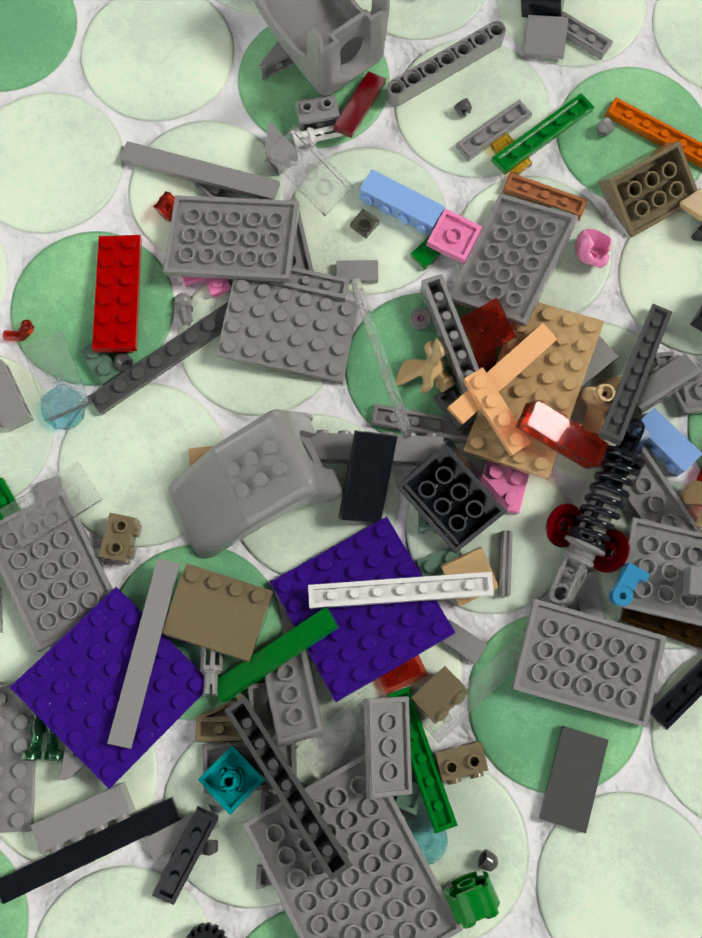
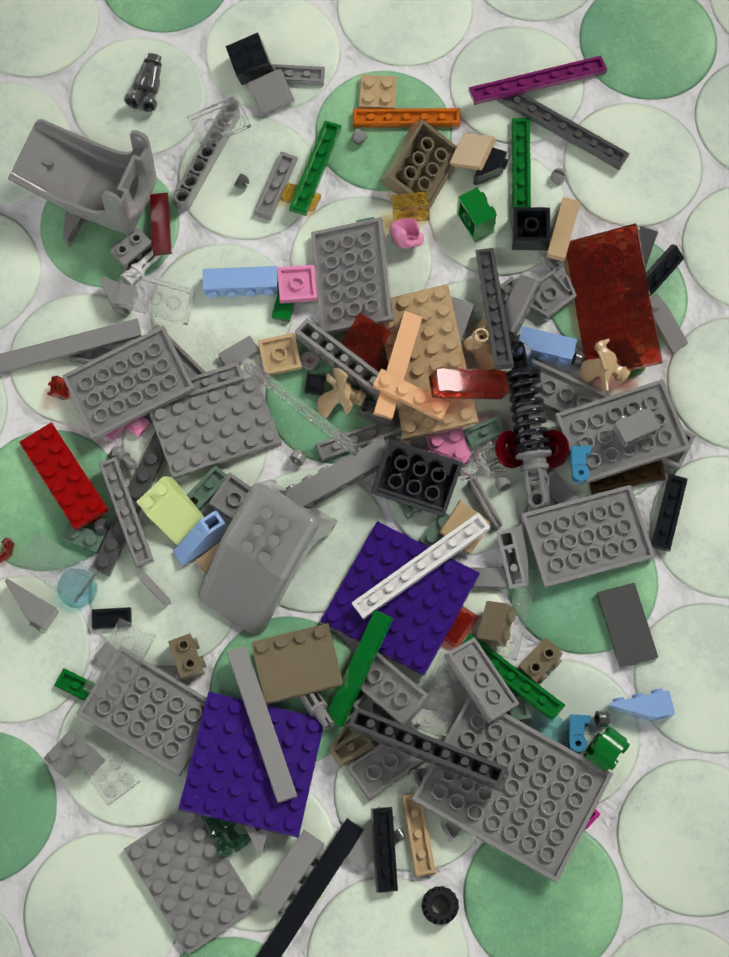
camera: 30 degrees left, 5 degrees down
teal plate [198,745,265,815] -> none
black tile [338,430,398,523] -> none
clear smoke plate [350,209,379,239] -> none
nougat tile [502,172,587,221] -> none
none -> black tile [92,607,132,630]
none -> light grey tile [98,457,155,569]
none -> yellowish green slope [137,476,204,546]
none -> light grey tile [138,571,171,607]
none -> light blue slope [173,510,228,566]
none -> clear tile [187,95,251,148]
none -> sand green plate [187,465,227,511]
none -> light grey tile [208,472,251,521]
none -> tan plate [258,333,302,377]
none -> light grey hinge [289,449,306,466]
none -> black plate [304,374,326,396]
none -> tan plate [359,75,397,109]
none -> clear yellow bracket [391,192,430,222]
none -> tan tile [401,793,436,877]
none -> green brick [457,187,497,242]
none -> clear hat [459,440,507,481]
none -> sand green plate [463,416,505,449]
none -> light grey hinge [495,476,512,492]
none -> light grey slope [496,525,529,589]
none -> dark azure leg [568,714,591,754]
none -> dark grey hinge [571,351,587,367]
none -> light blue slope [608,688,675,721]

